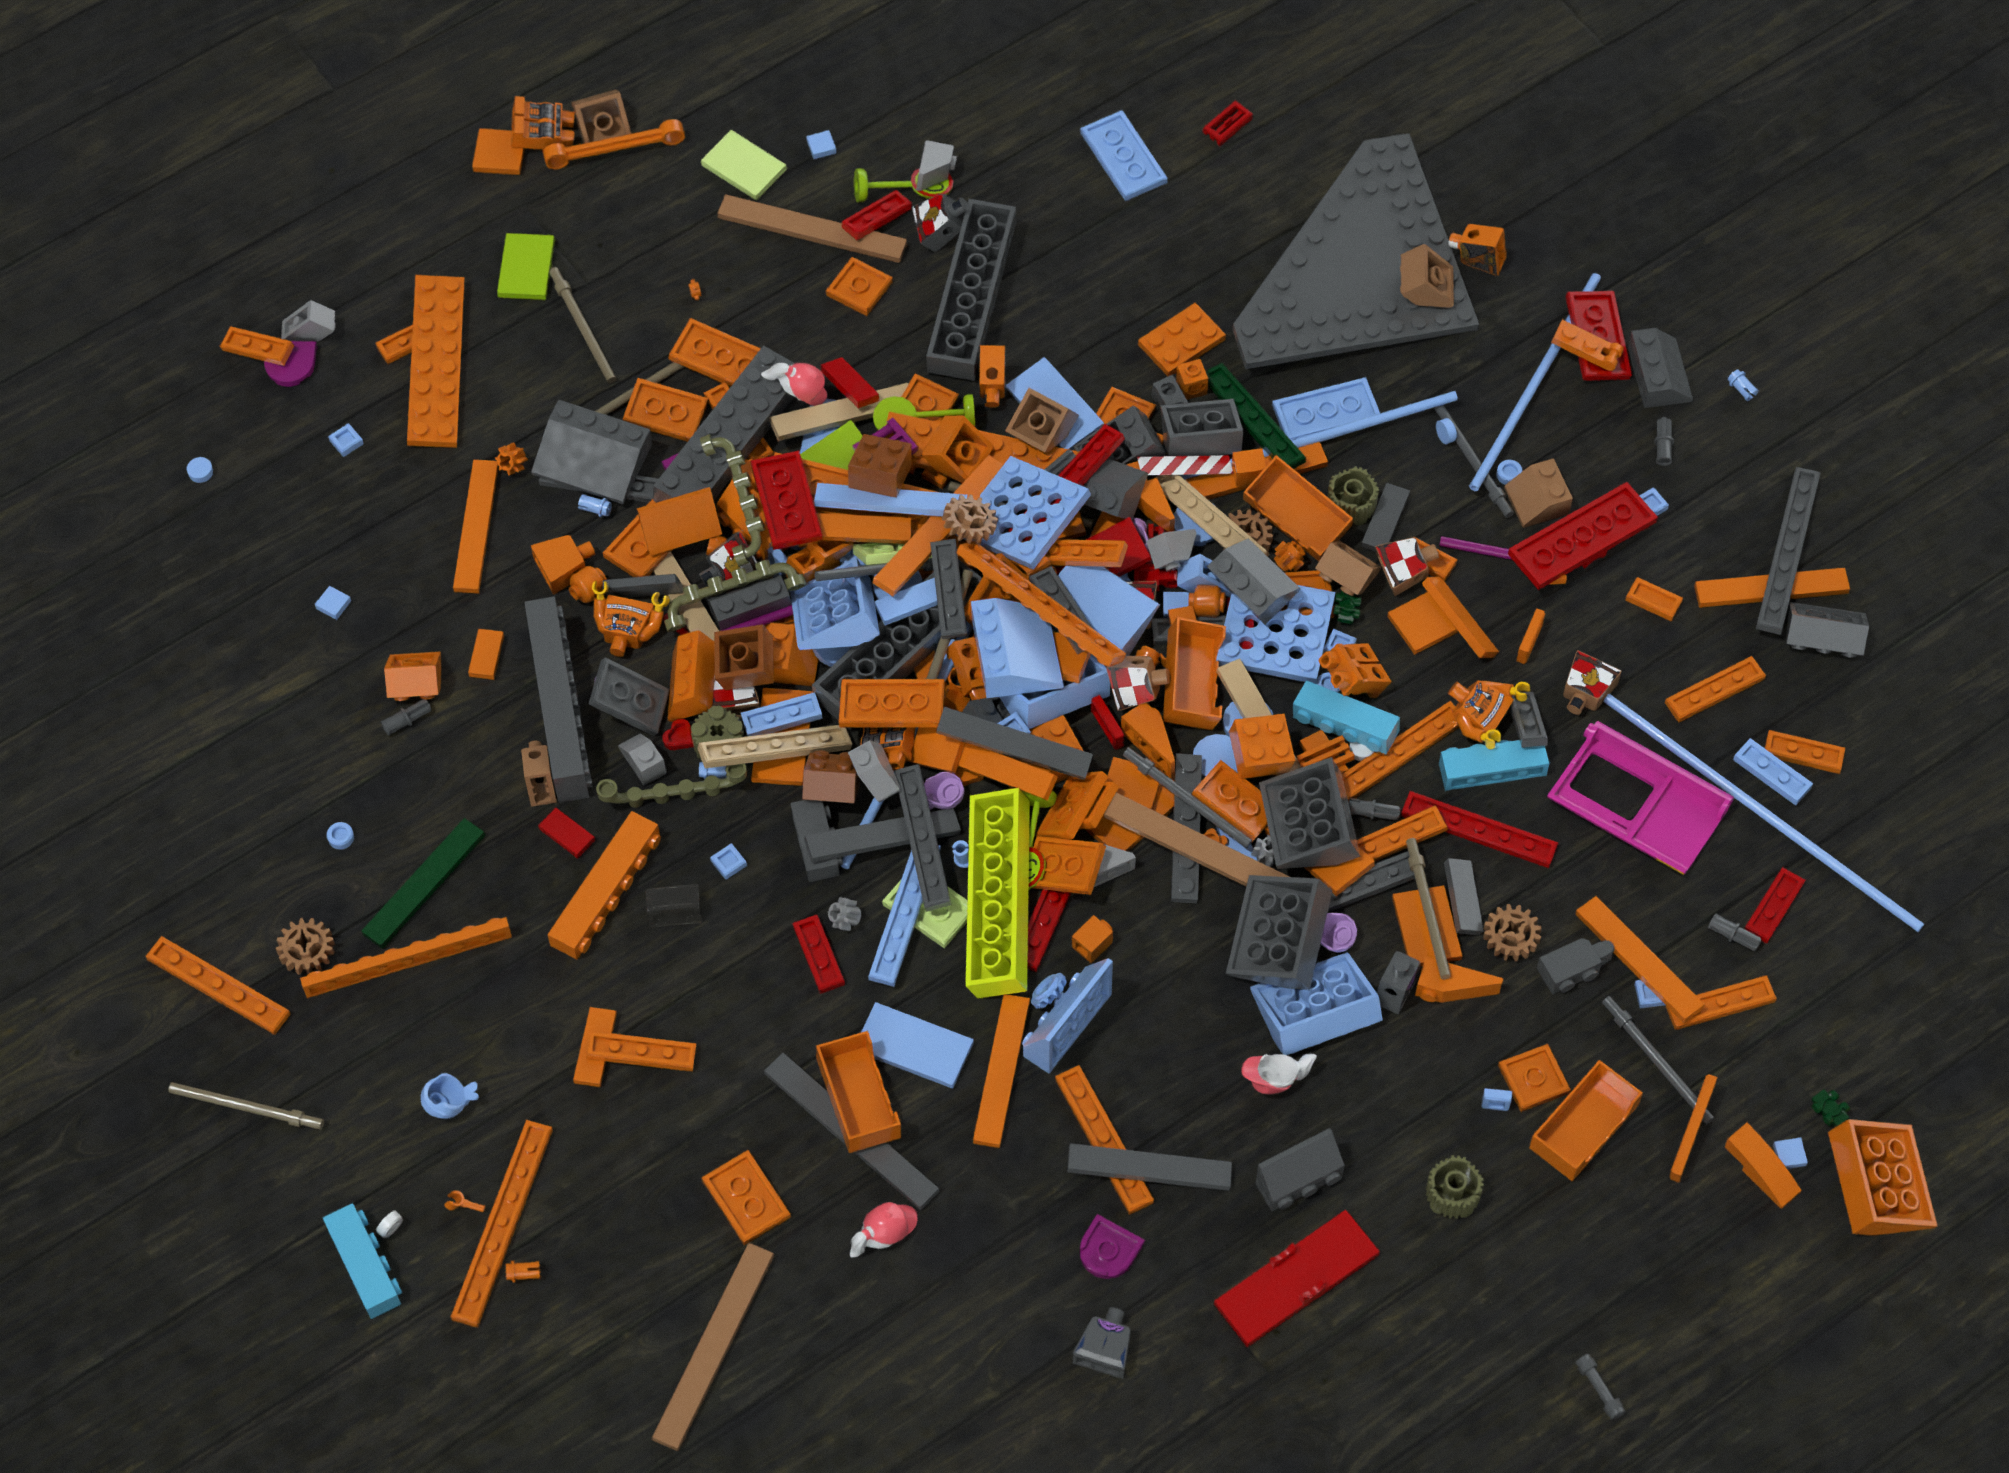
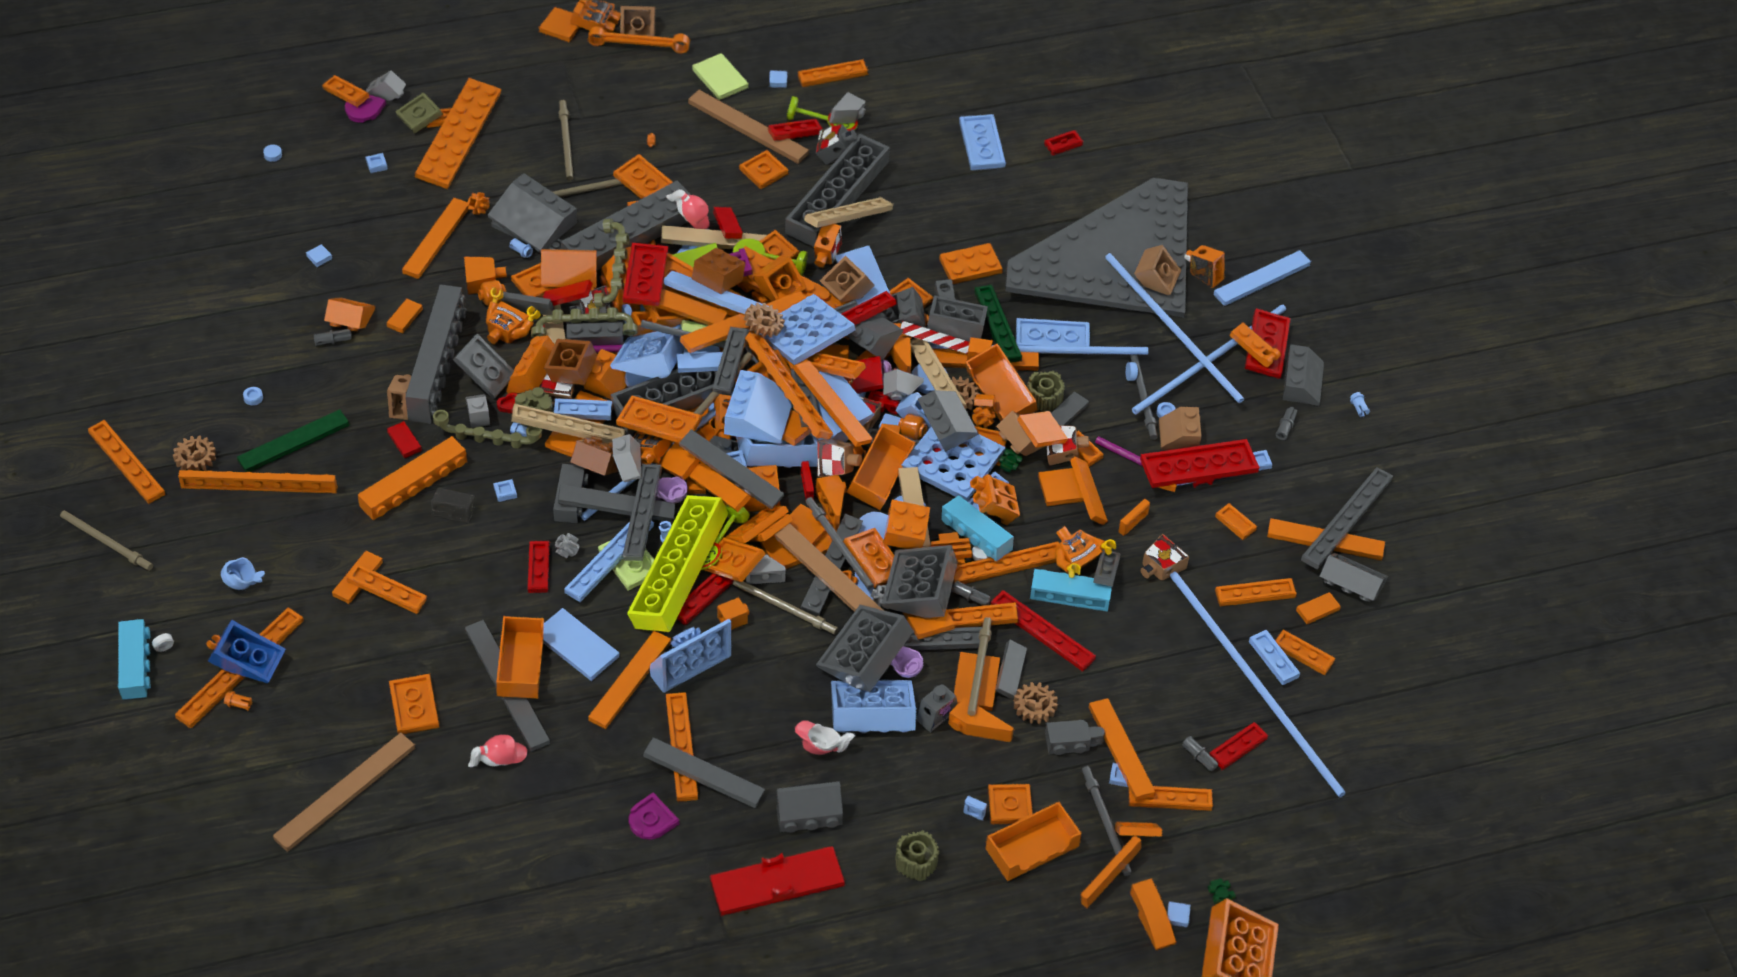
camera: 15 degrees right, 10 degrees down
lime tile [497,233,555,300] -> none
orange tile [623,378,708,442] -> none
dark grey torso [1073,1307,1130,1379] -> none
orange brick [1176,359,1208,400] -> none
dark pink piece [1547,721,1734,875] -> none
none -> blue slope [208,620,286,683]
none -> olive tile [395,92,443,134]
none -> red tile [543,279,593,306]
none -> dark tan bar [733,580,838,635]
none -> orange tile [793,361,873,447]
none -> orange tile [798,60,868,87]
none -> tan tile [804,197,893,228]
none -> orange tile [974,394,995,407]
none -> orange tile [1017,411,1068,448]
none -> light blue piece [1105,253,1244,403]
none -> orange tile [1115,822,1162,836]
none -> light blue tile [1214,250,1311,306]
none -> orange tile [1296,592,1341,624]

